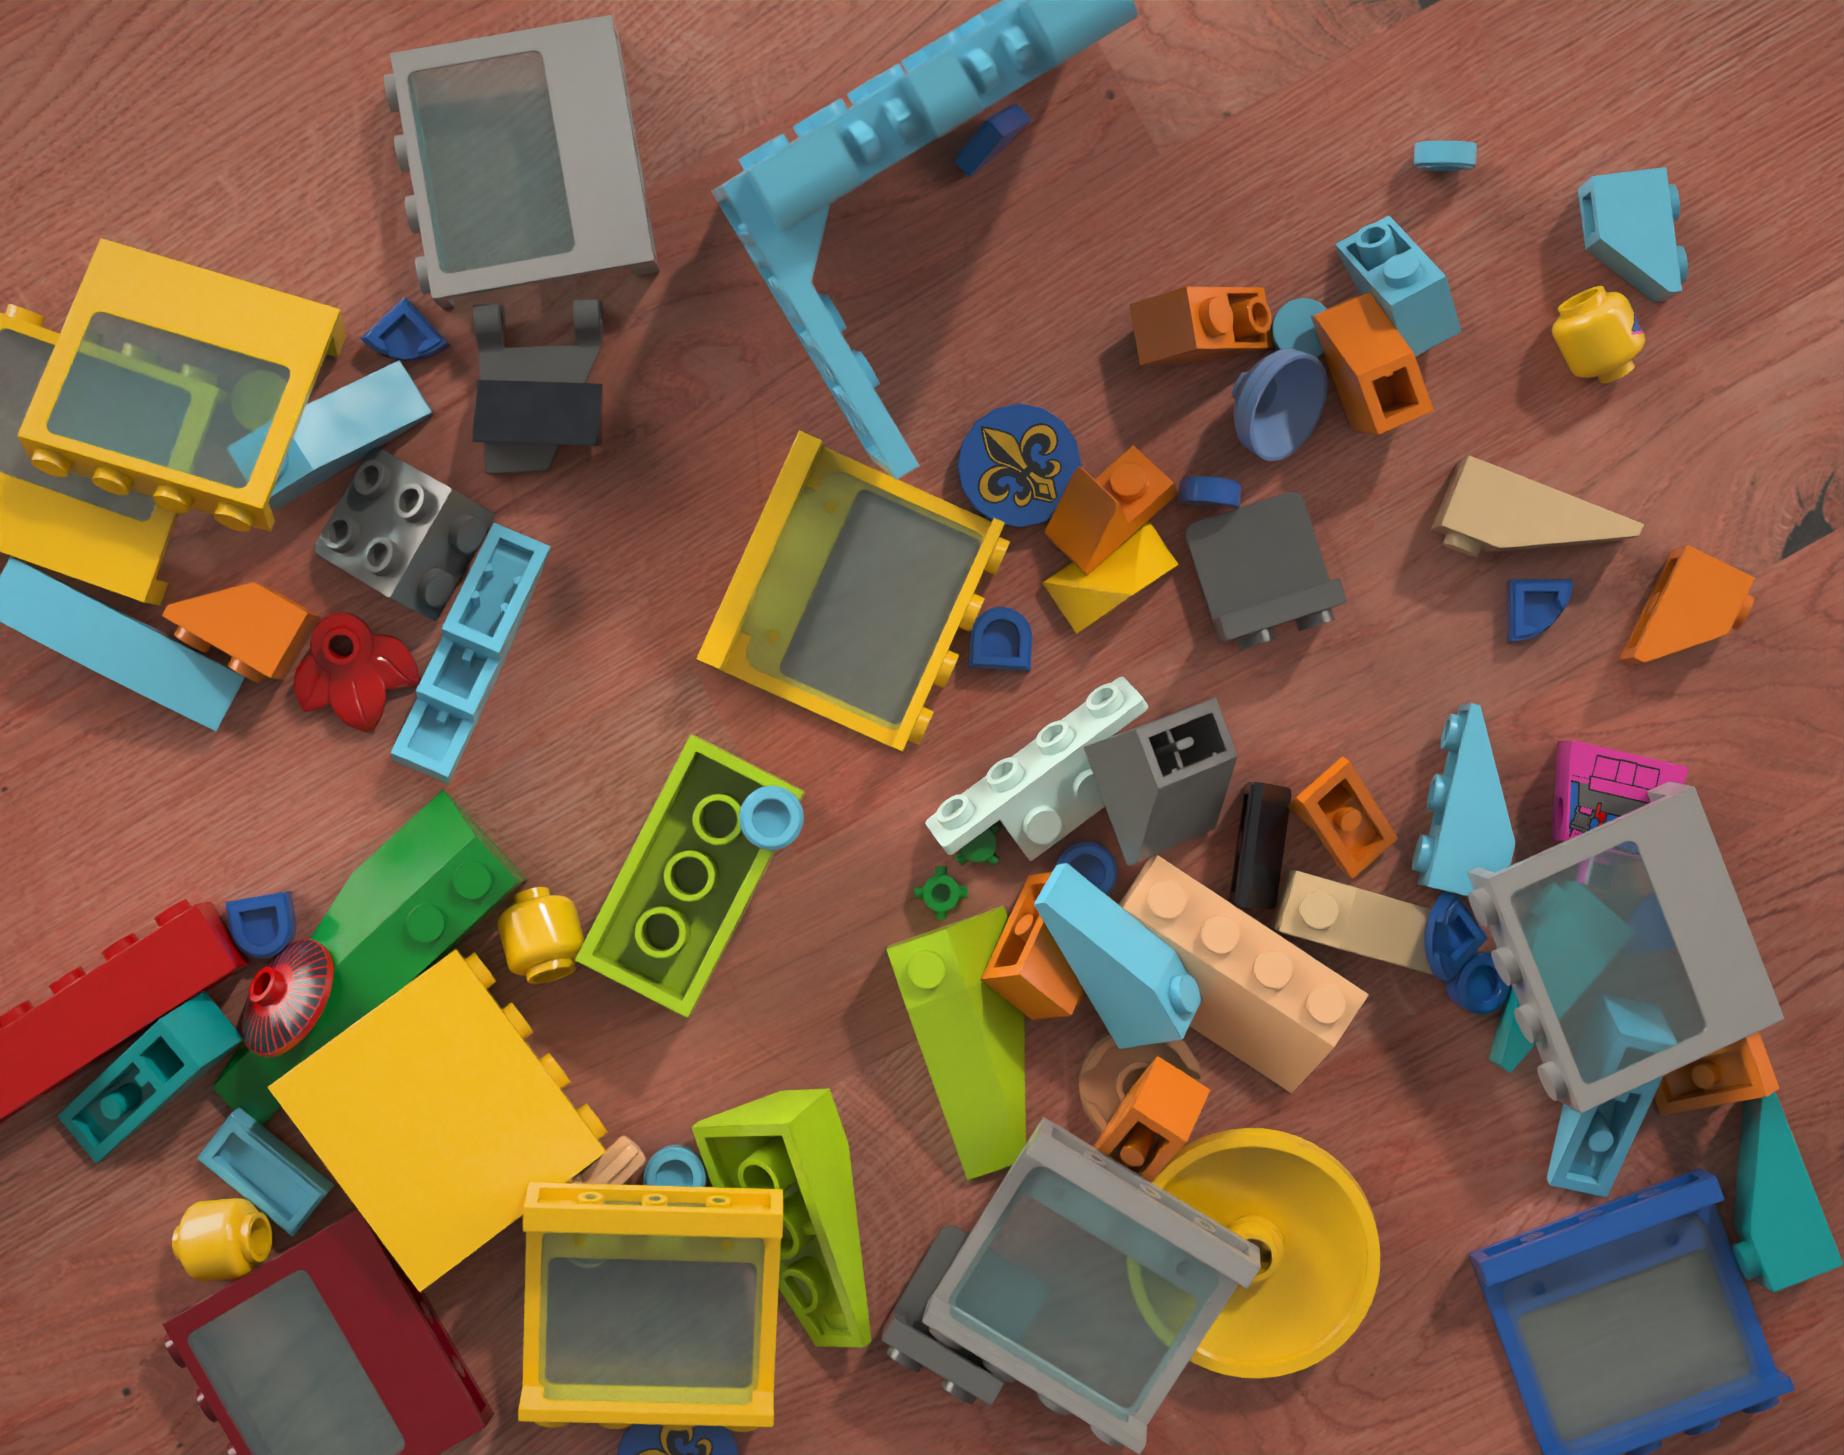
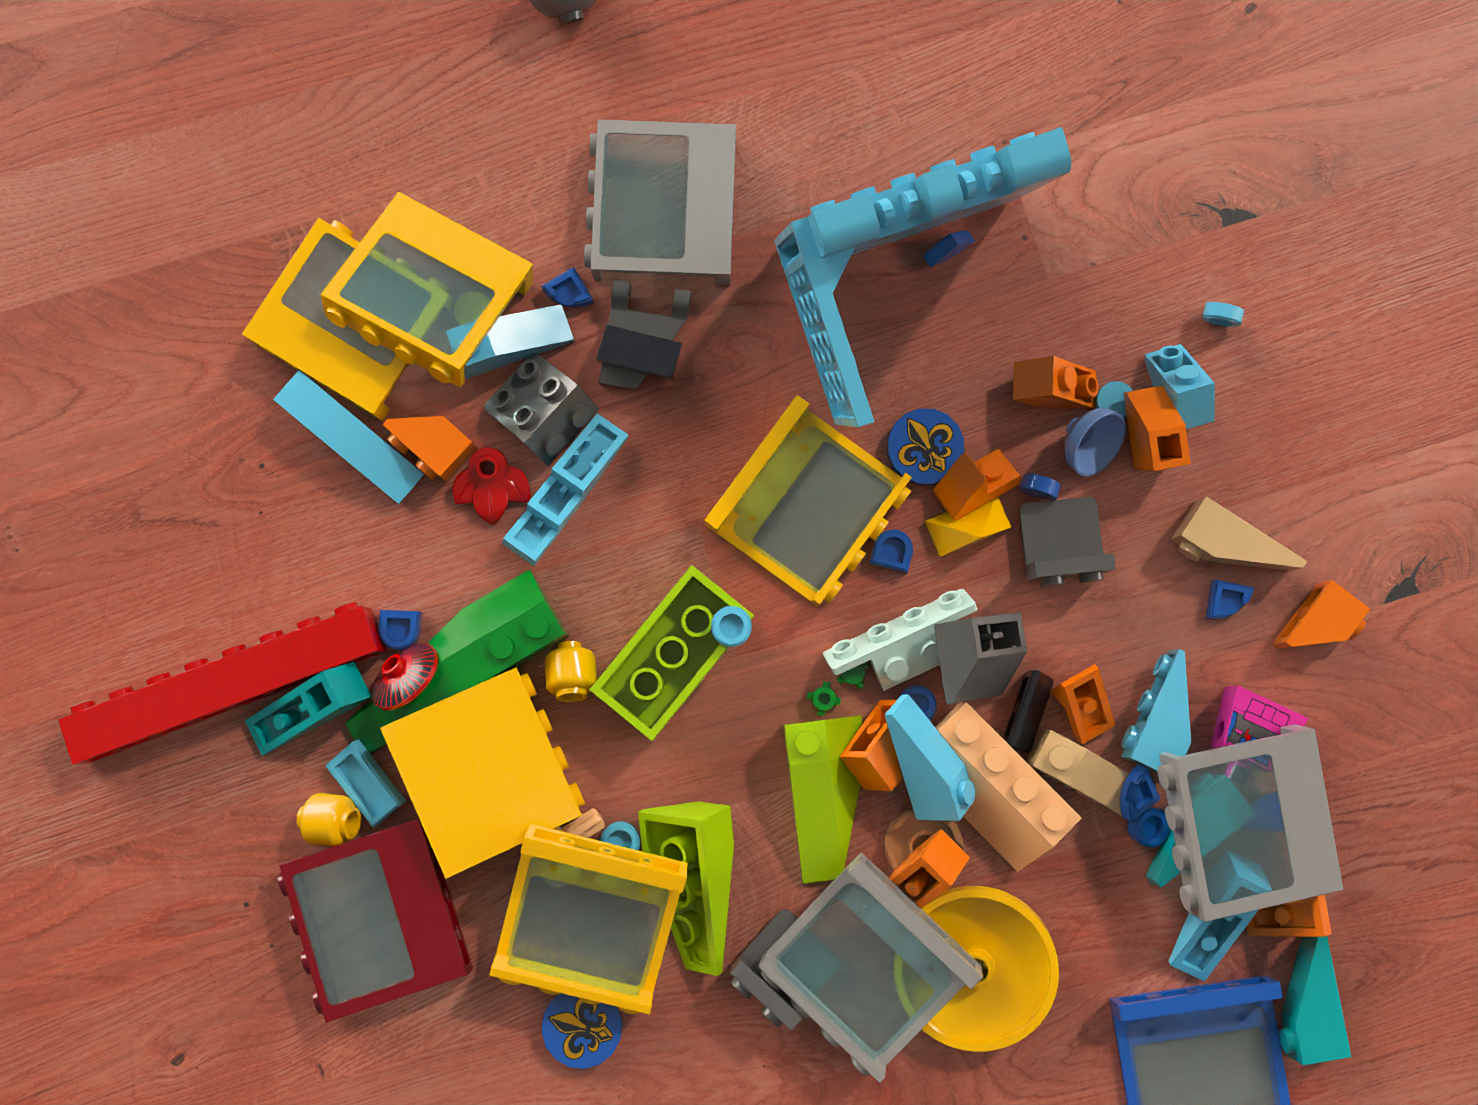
camera: 10 degrees right, 5 degrees down
yellow head [1552,286,1646,383] -> none
medium azure slope [1578,167,1688,303] -> none

